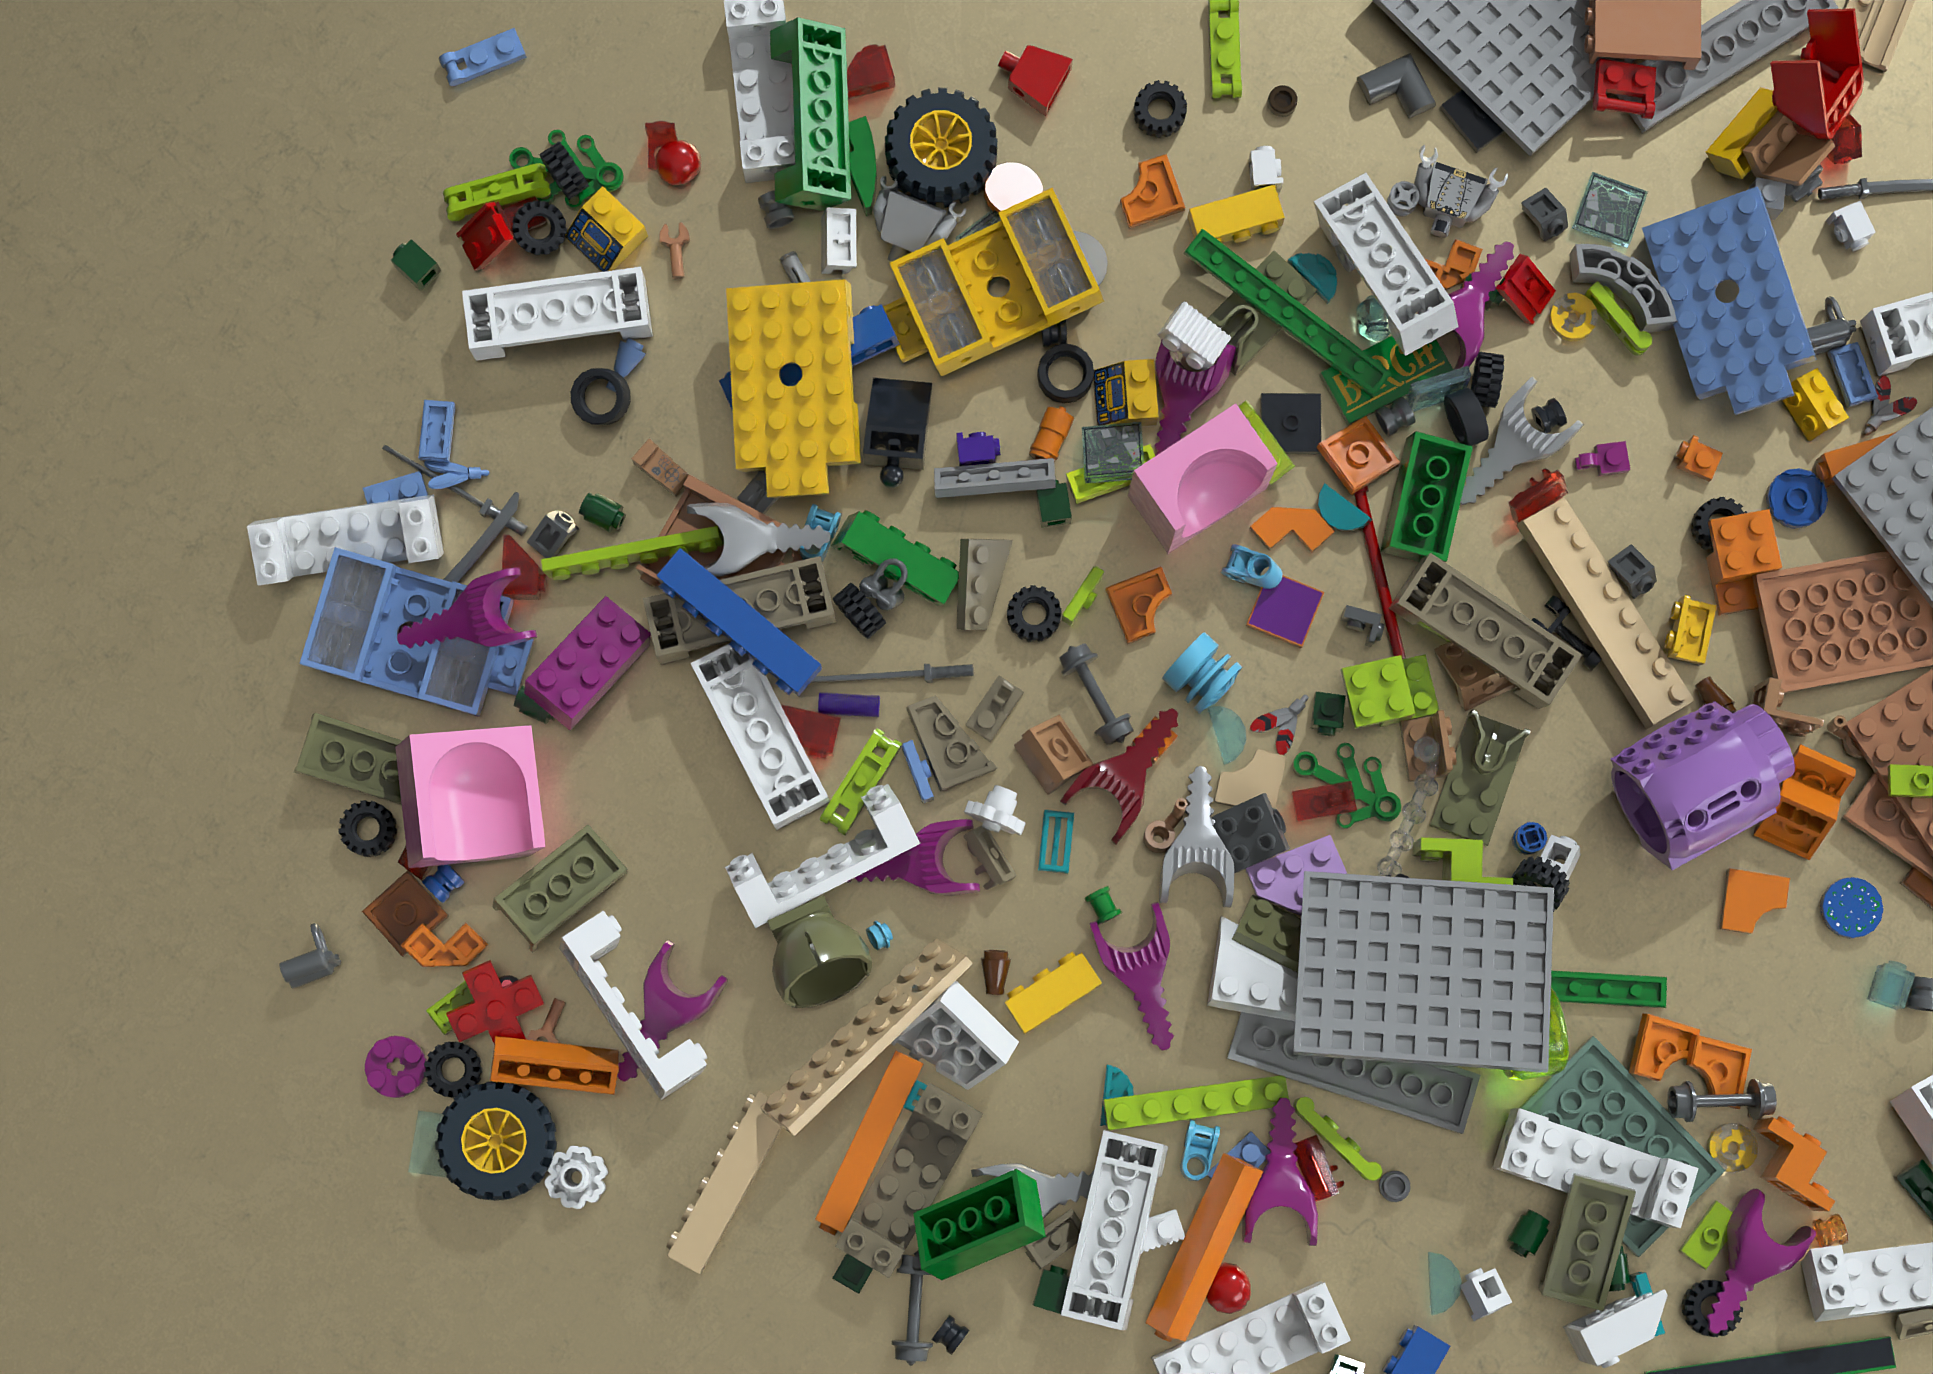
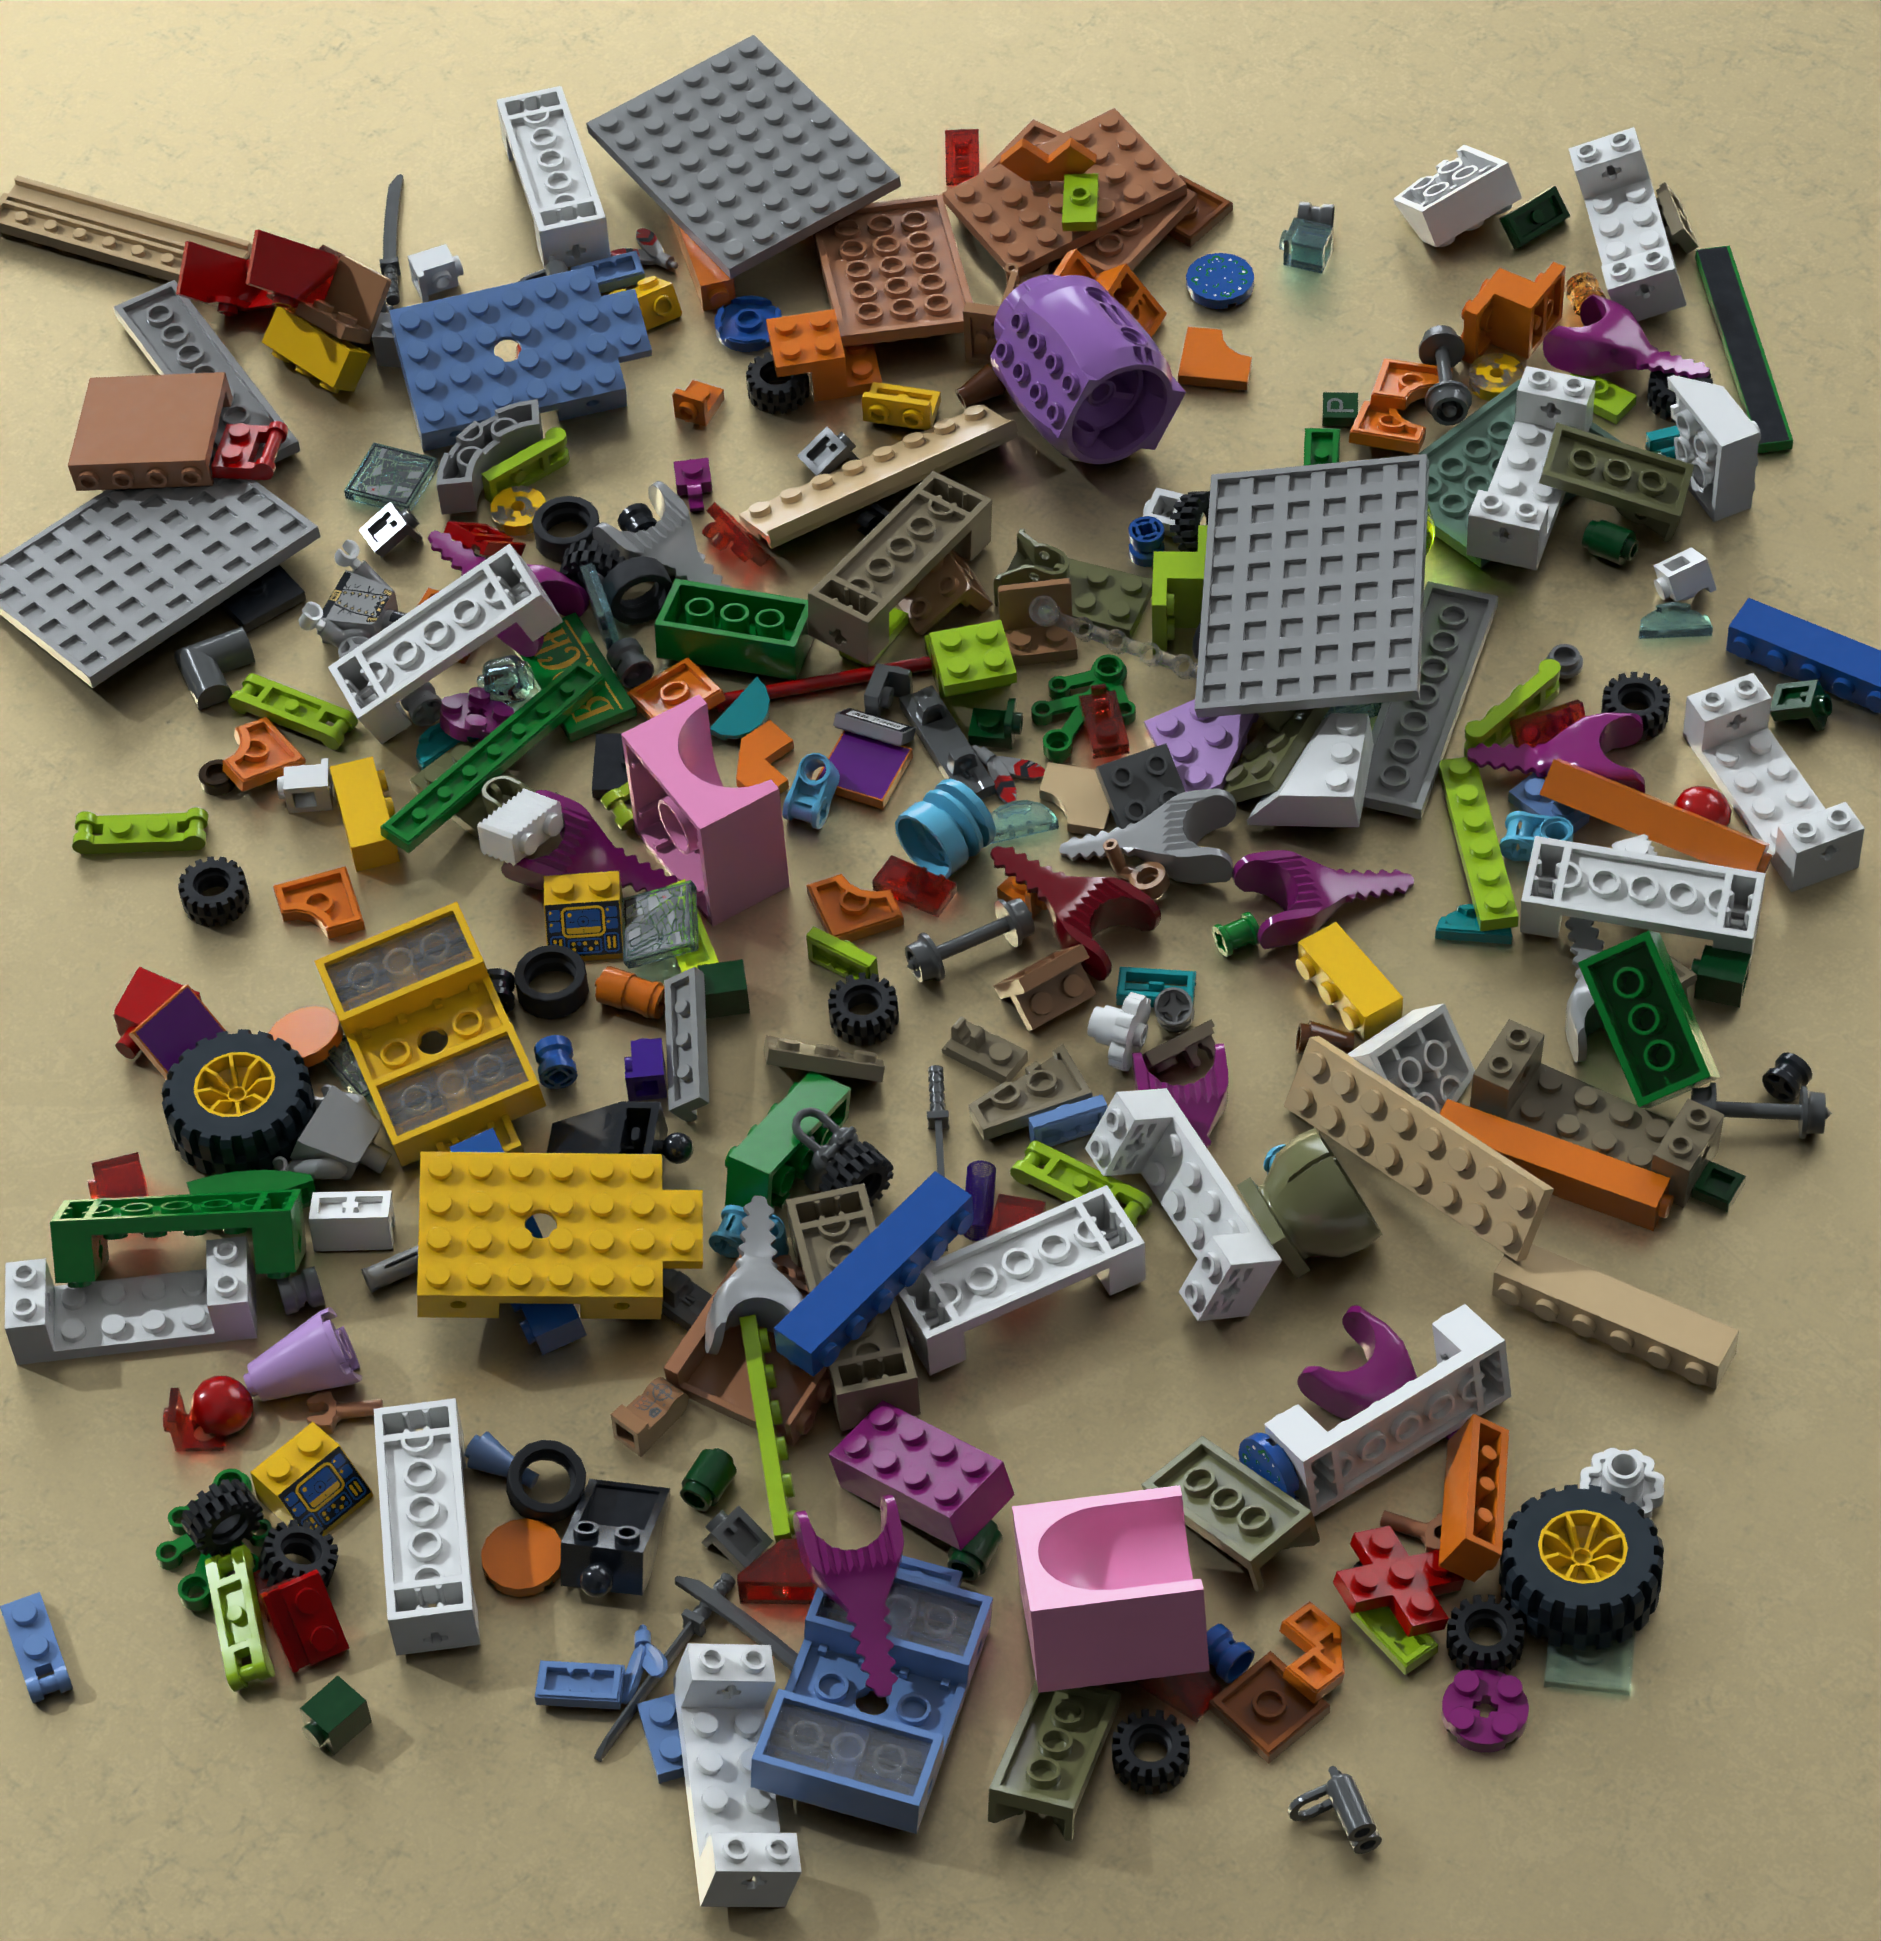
camera: 85 degrees left, 30 degrees down
none -> dark purple tile [129,984,226,1080]
none -> orange tile [222,717,306,792]
none -> lime plate [228,673,358,750]
none -> lavender cone [243,1307,362,1401]
none -> magenta plate [439,687,514,742]
none -> orange tile [481,1518,562,1597]
none -> black tyre [532,496,600,563]
none -> blue wheel [534,1035,578,1089]
none -> black slope [561,1479,670,1597]
none -> light grey tile [833,708,916,747]
none -> clear red plate [872,855,957,917]
none -> dark grey hinge [899,685,996,799]
none -> light grey wheel [1154,987,1194,1033]
none -> blue tile [1238,1432,1299,1501]
none -> dark green tile [1322,392,1358,426]
none -> black tyre [1601,672,1670,741]

